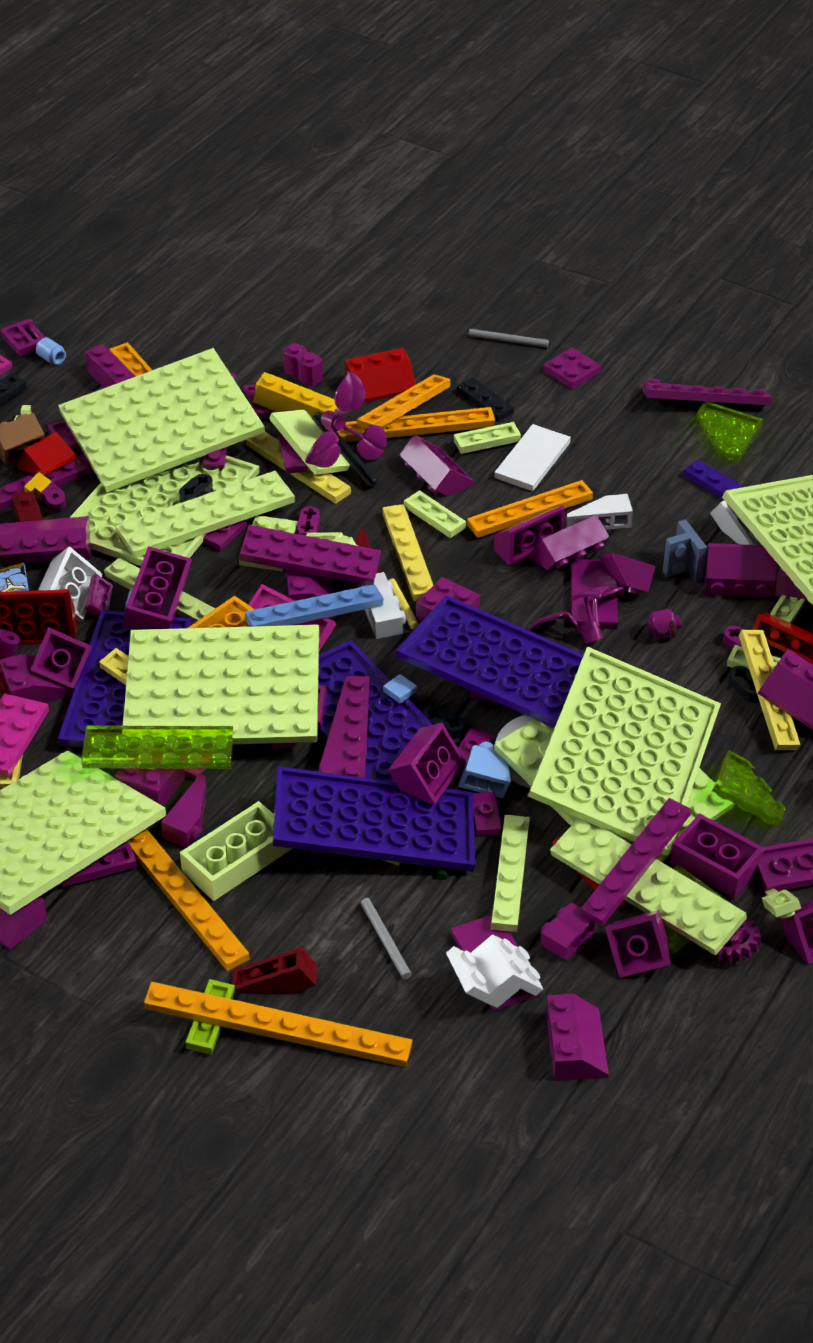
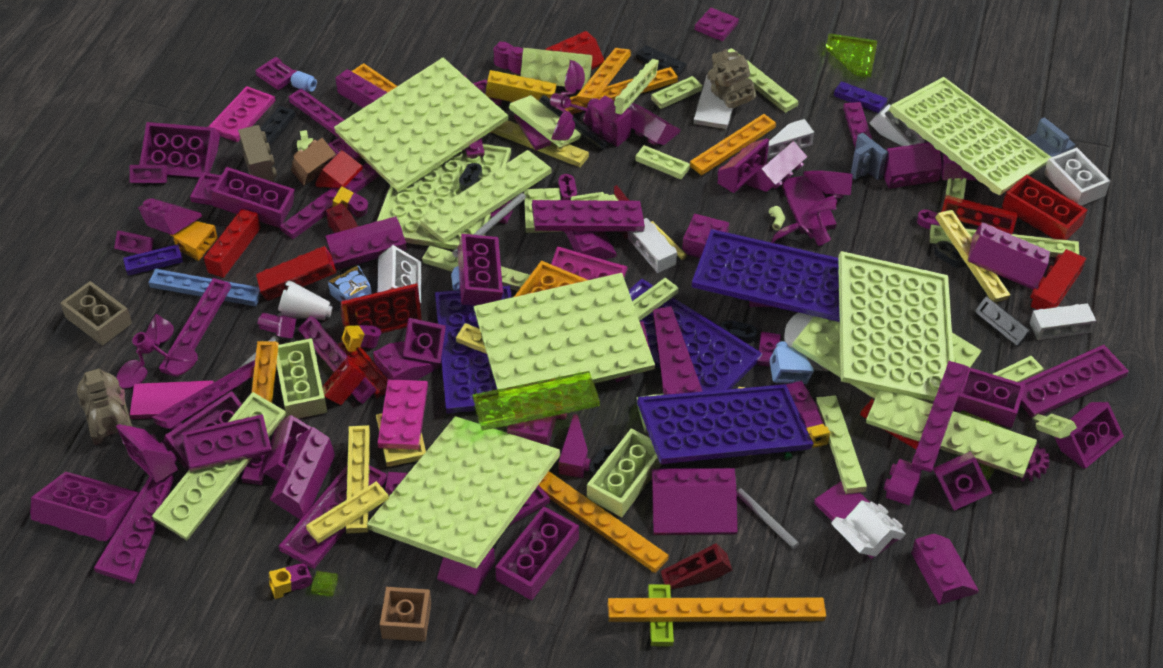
camera: 15 degrees left, 5 degrees up
magenta plate [84,574,113,618] -> none
medium blue plate [245,584,384,627] -> none
light yellow plate [383,504,433,601] -> none
light blue tile [383,674,417,704] -> none
magenta slope [388,722,466,805] -> none
light grey bar [468,329,549,348] -> none
magenta wing [642,378,772,405] -> none
magenta head [646,609,681,641] -> none
clear neon green plate [712,750,786,827] -> none
none -> magenta plate [288,88,344,138]
none -> light grey bar [452,193,526,258]
none -> magenta brick [495,506,579,601]
none -> yellowish green brick [521,48,592,89]
none -> magenta brick [591,95,631,147]
none -> yellowish green plate [614,59,659,115]
none -> yellowish green plate [632,278,679,321]
none -> magenta slope [651,468,738,535]
none -> dark tan animal [707,49,756,108]
none -> yellowish green plate [728,48,798,113]
none -> yellowish green arm [769,206,785,230]
none -> leg [800,409,830,448]
none -> magenta plate [843,102,872,147]
none -> plate [975,296,1031,346]
none -> yellowish green plate [993,356,1044,382]

